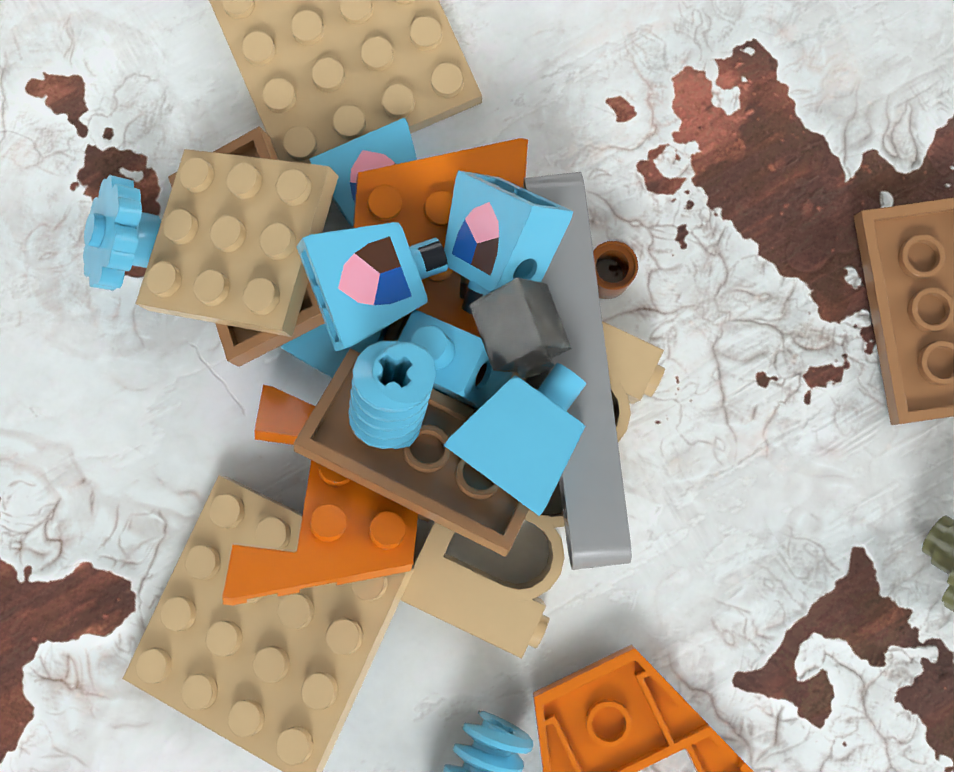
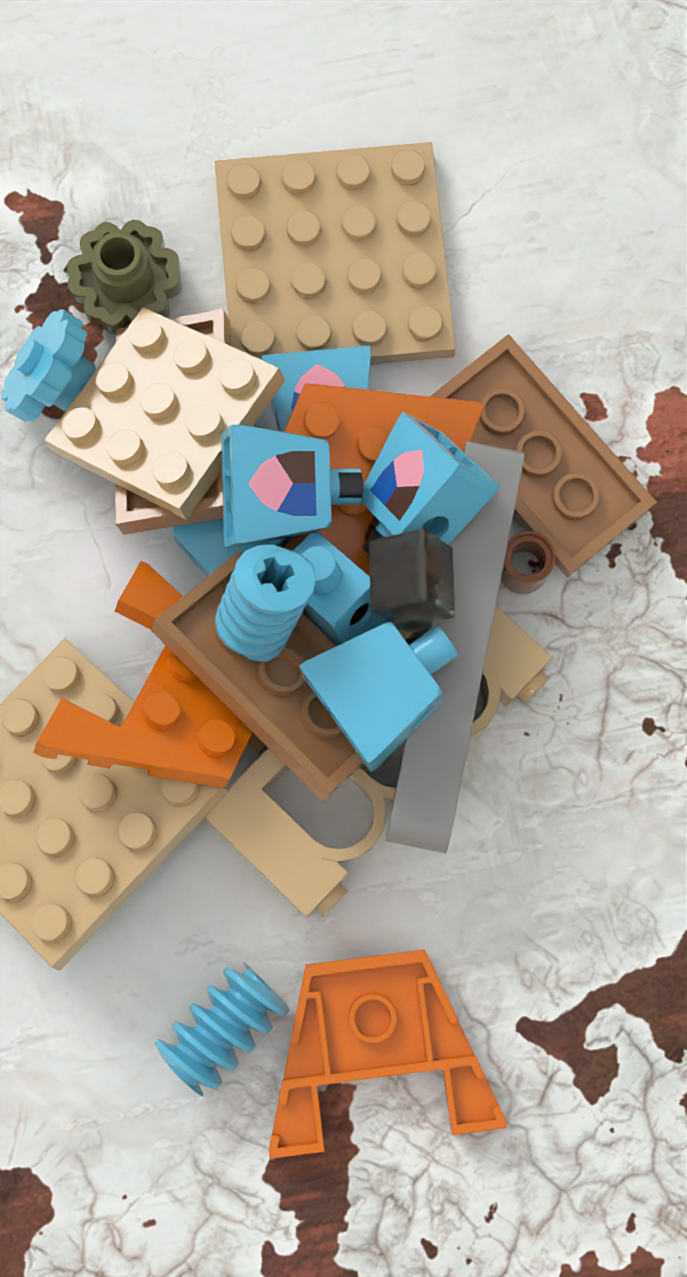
camera: 20 degrees right, 5 degrees down
none -> olive plant [67,219,182,333]
none -> medium nougat plate [430,334,657,578]

